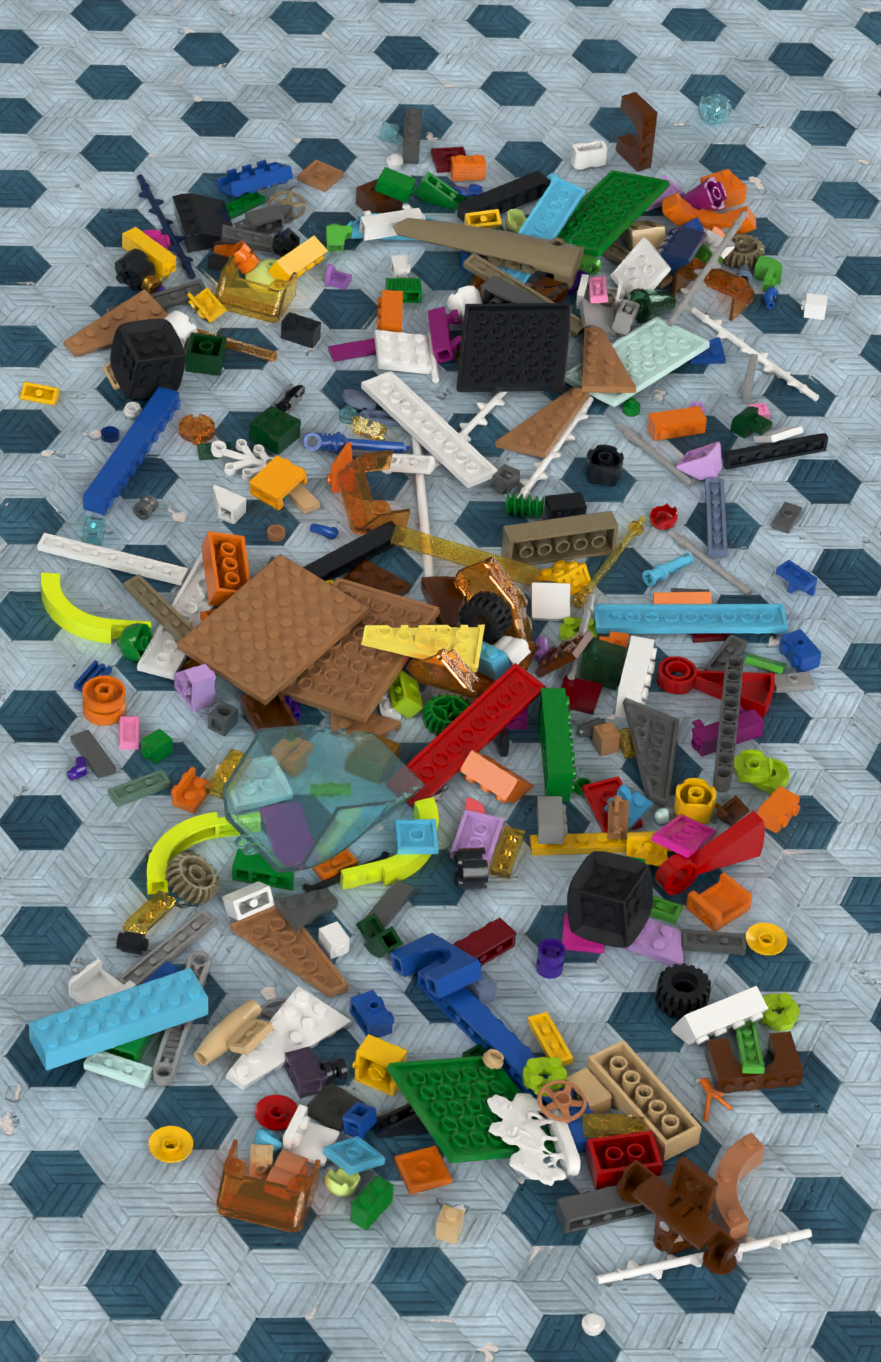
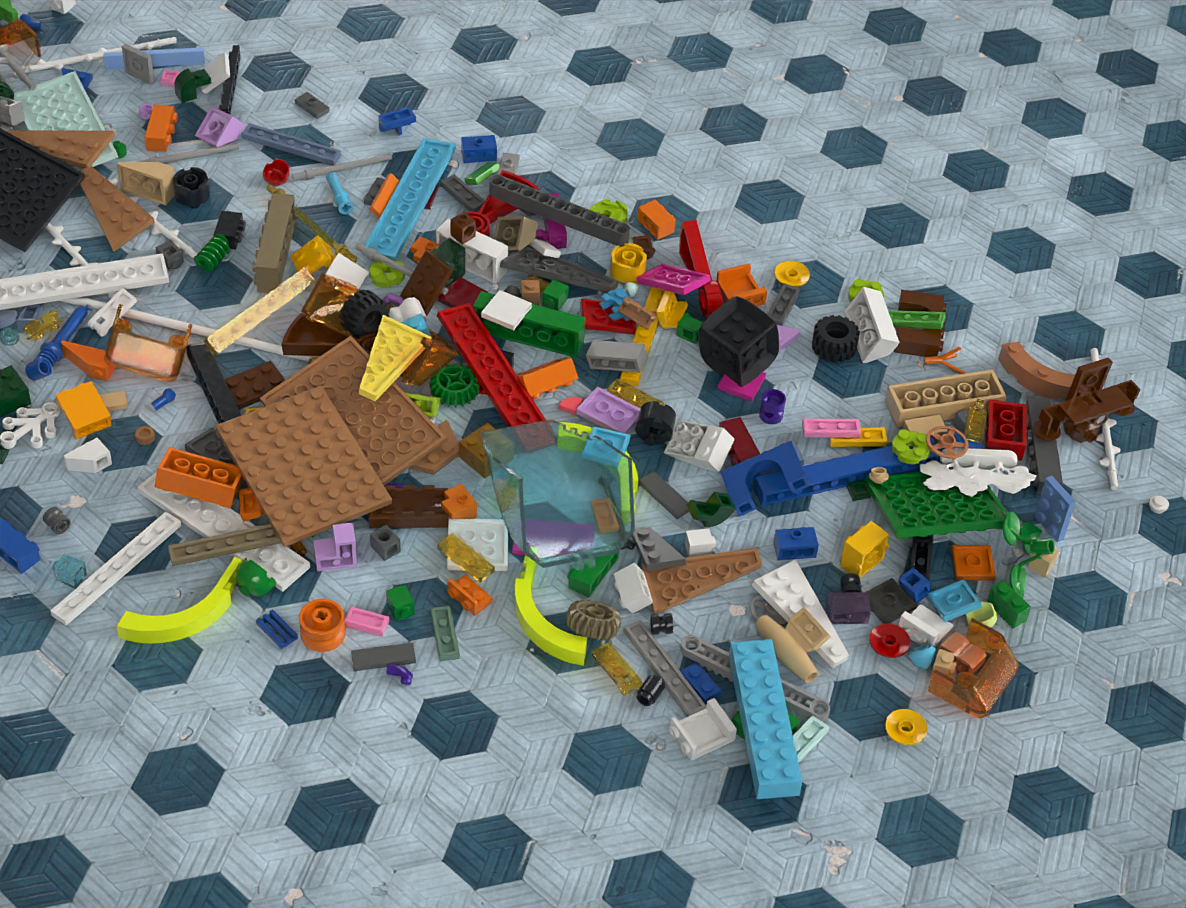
camera: 70 degrees left, 5 degrees up
none -> light blue tile [103,47,205,70]
none -> tan slope [117,162,175,205]
none -> reddish brown brick [450,212,476,245]
none -> white tile [481,290,532,330]
none -> dark tan slope [494,216,538,251]
none -> white tile [530,239,561,258]
none -> green brick [542,279,569,311]
none -> black wheel [650,613,673,635]
none -> white slope [664,420,734,472]
none -> bright pink tile [802,419,861,438]
none -> green plant [1002,512,1055,598]
none -> medium blue plate [1034,475,1076,542]

